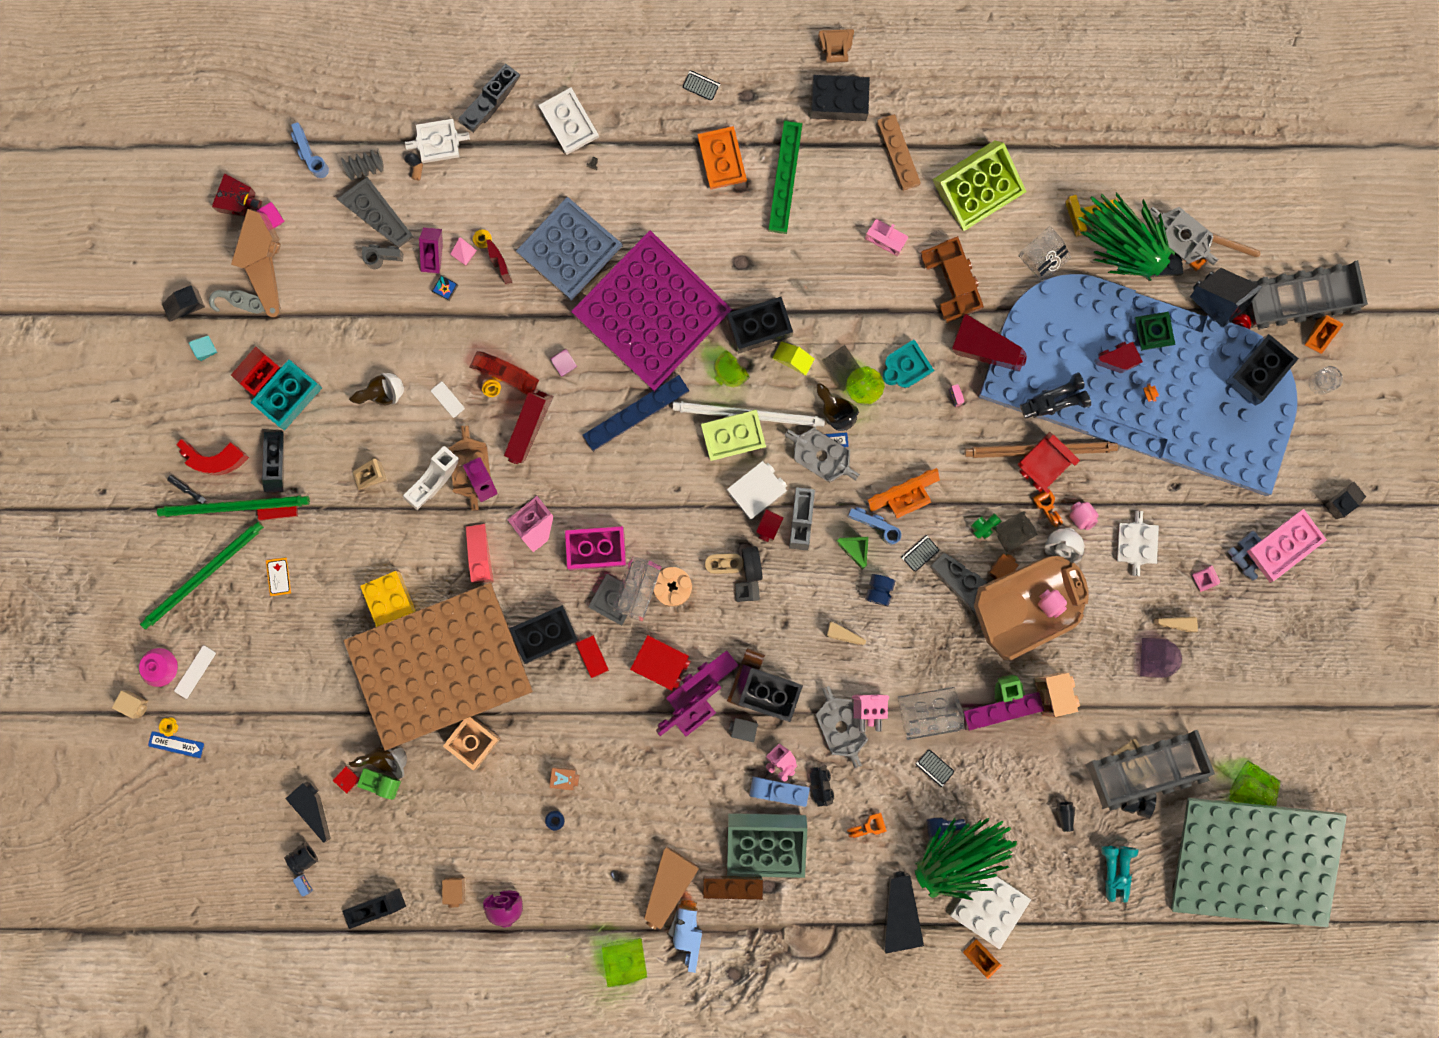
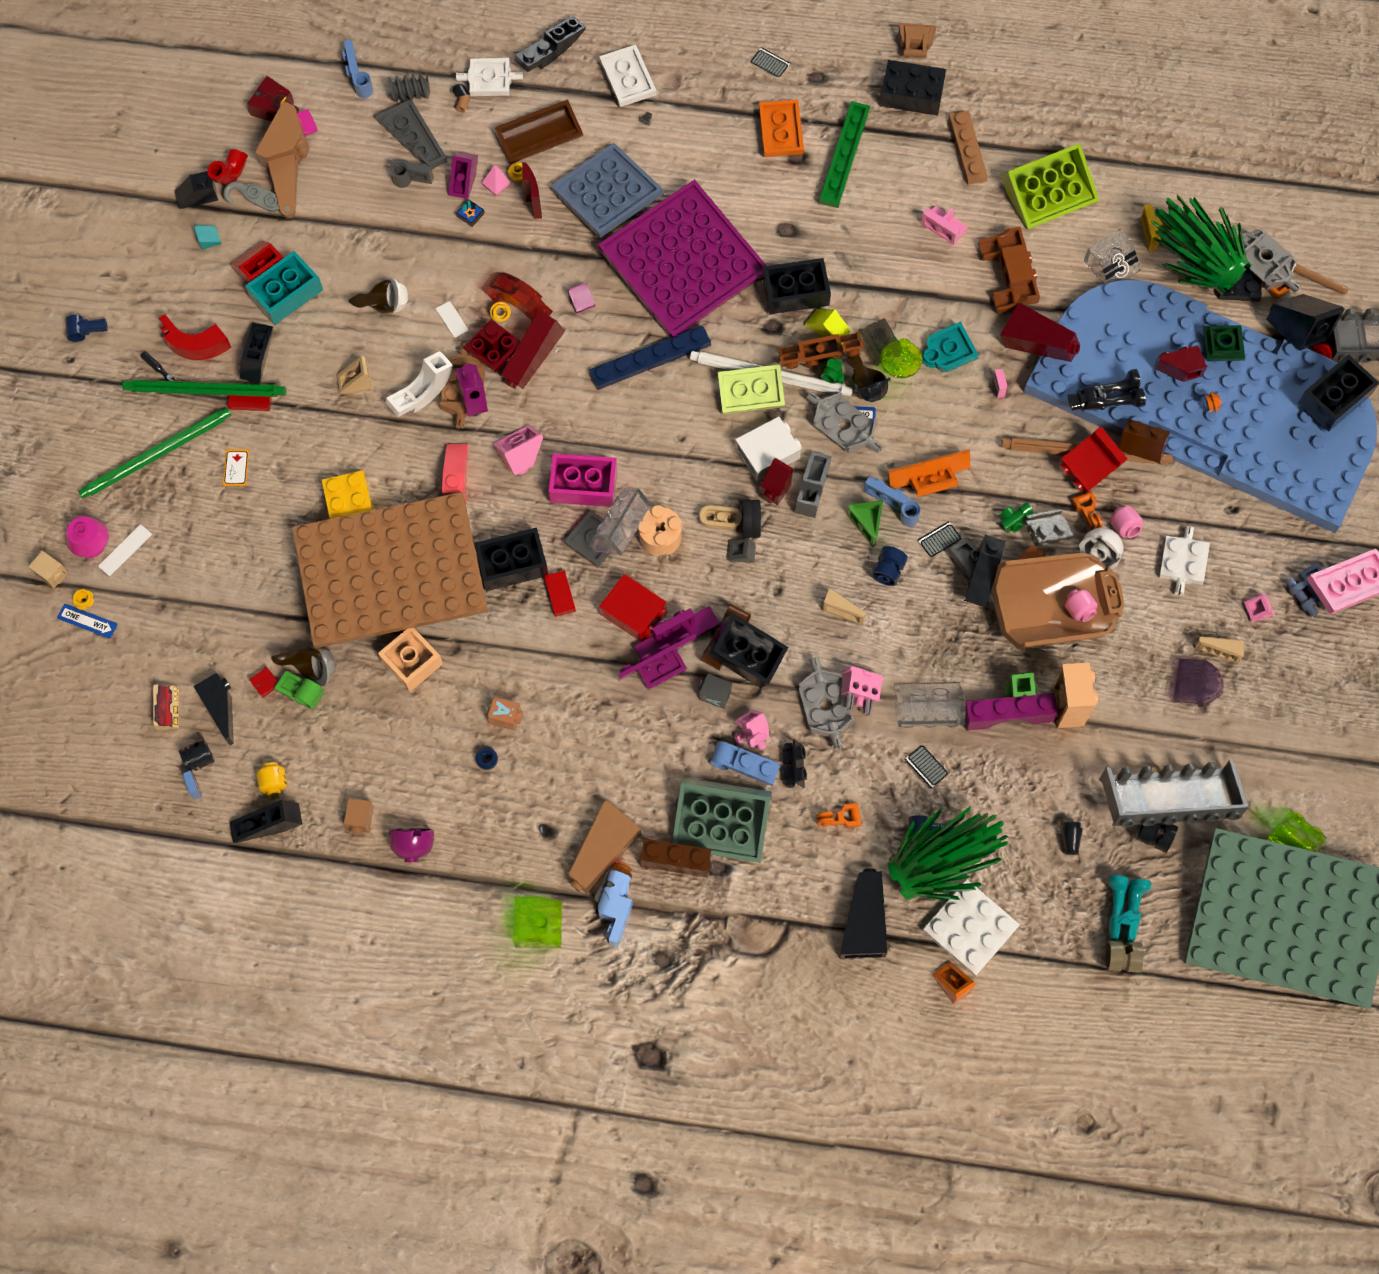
camera: 15 degrees right, 15 degrees down
clear neon green cylinder [714,350,750,388] -> none
none -> dark blue pin [65,315,108,342]
none -> slope [153,684,180,731]
none -> red cylinder [207,149,248,185]
none -> yellow head [256,762,287,797]
none -> dark red slope [463,319,520,372]
none -> reddish brown slope [495,99,584,164]
none -> dark orange bracket [778,331,864,370]
none -> green plate [820,358,844,384]
none -> black slope [964,534,1006,607]
none -> dark tan wheel [1105,940,1144,973]
none -> reddish brown brick [1119,419,1170,463]

